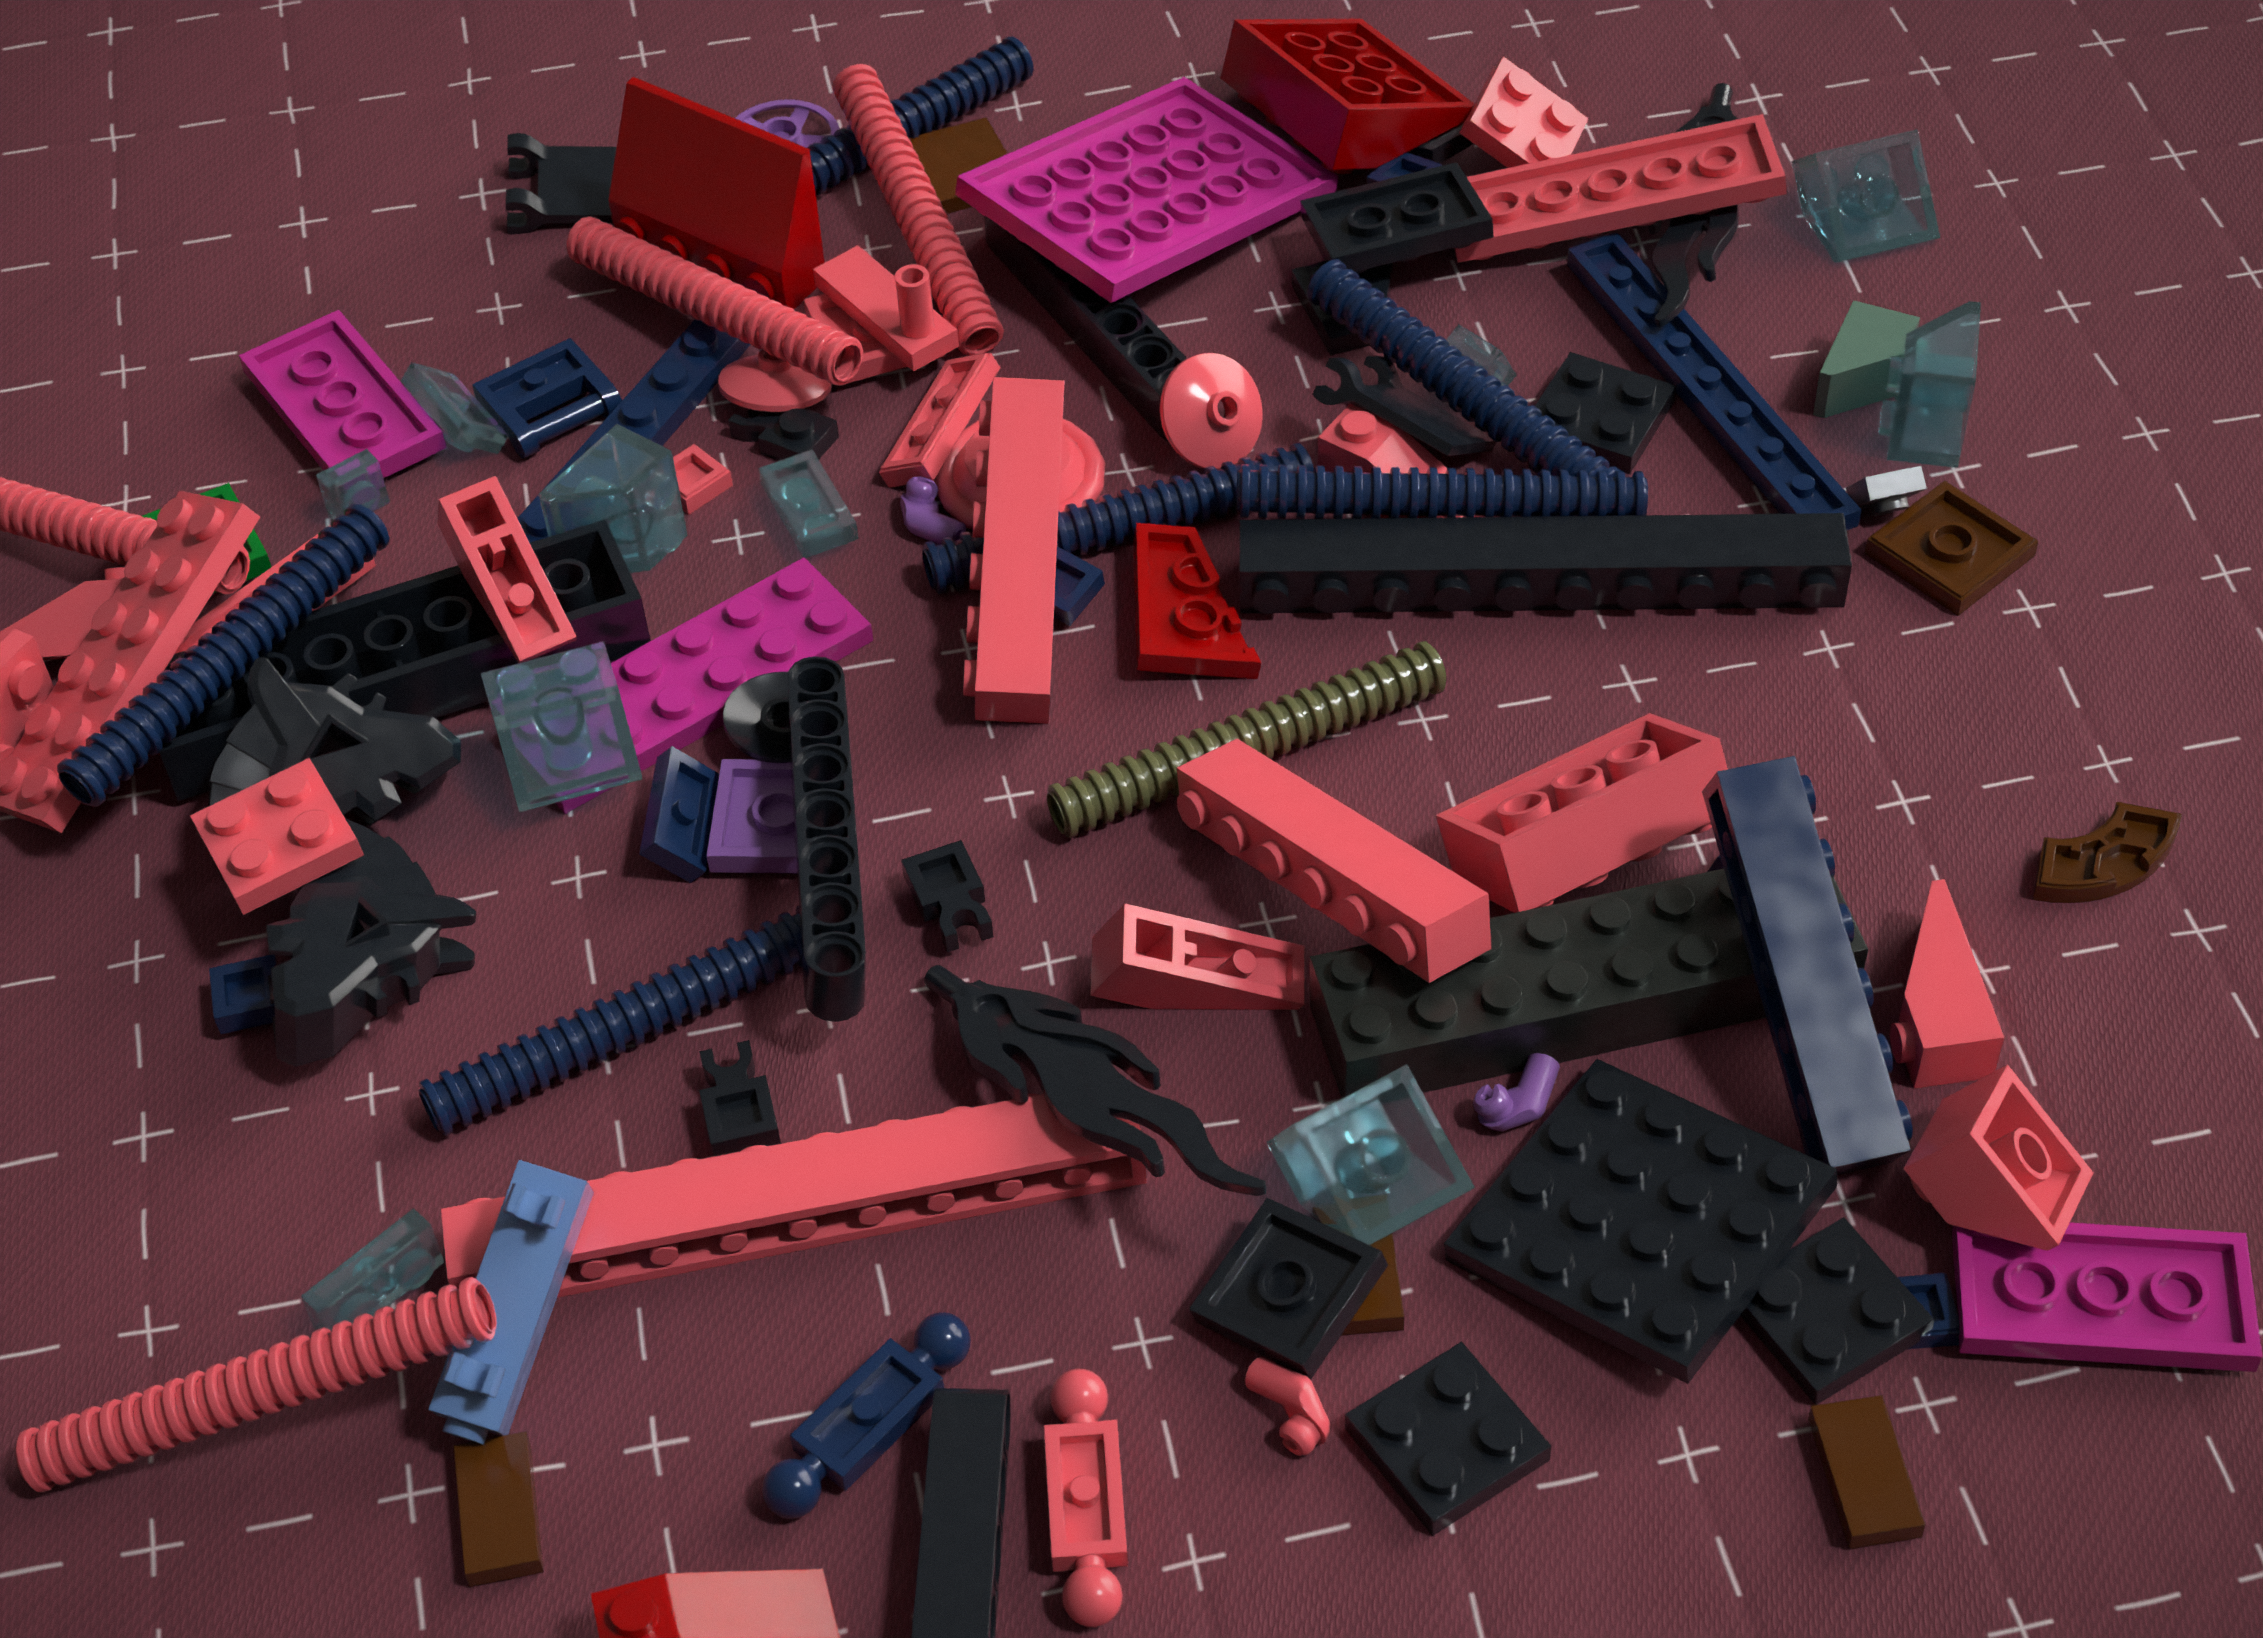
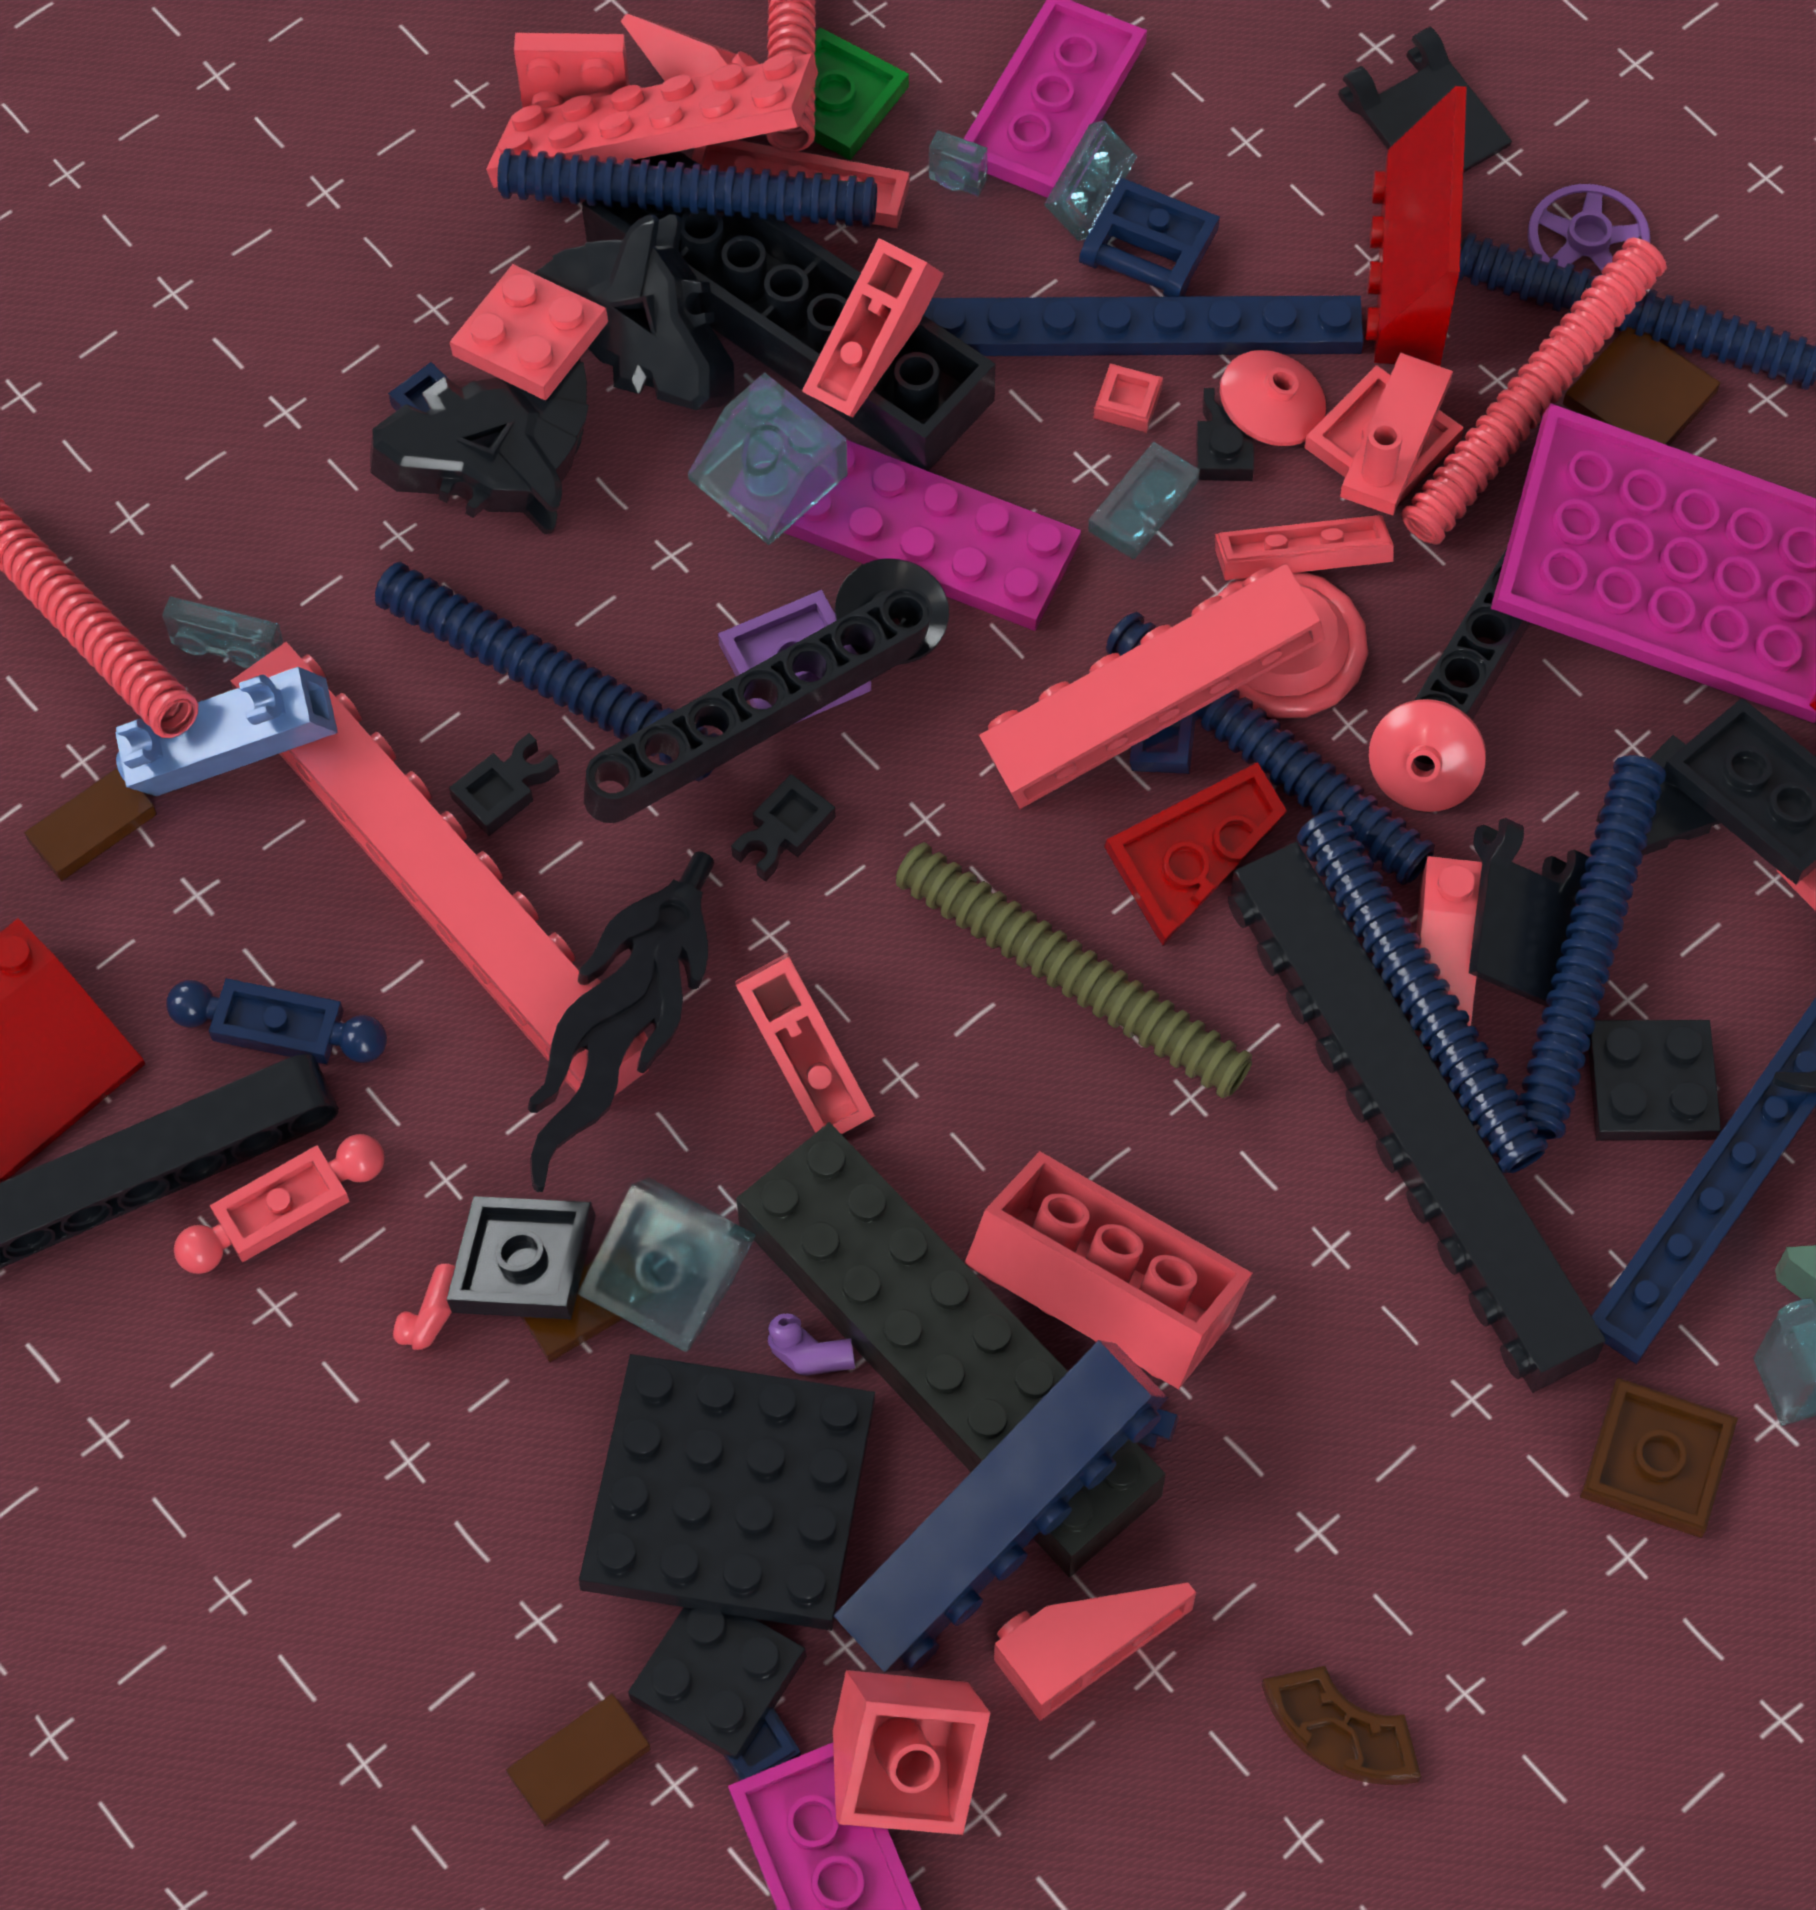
camera: 60 degrees right, 15 degrees up
clear light blue slope [539,424,688,573] -> none
coral piece [567,216,863,386] -> none
dark blue plate [639,746,719,883] -> none
medium lavender arm [900,476,966,545] -> none
coral brick [1176,739,1491,983] -> none
black plate [1345,1341,1552,1536] -> none
clear light blue plate [1446,324,1517,386] -> none
plate [1846,466,1927,516] -> none

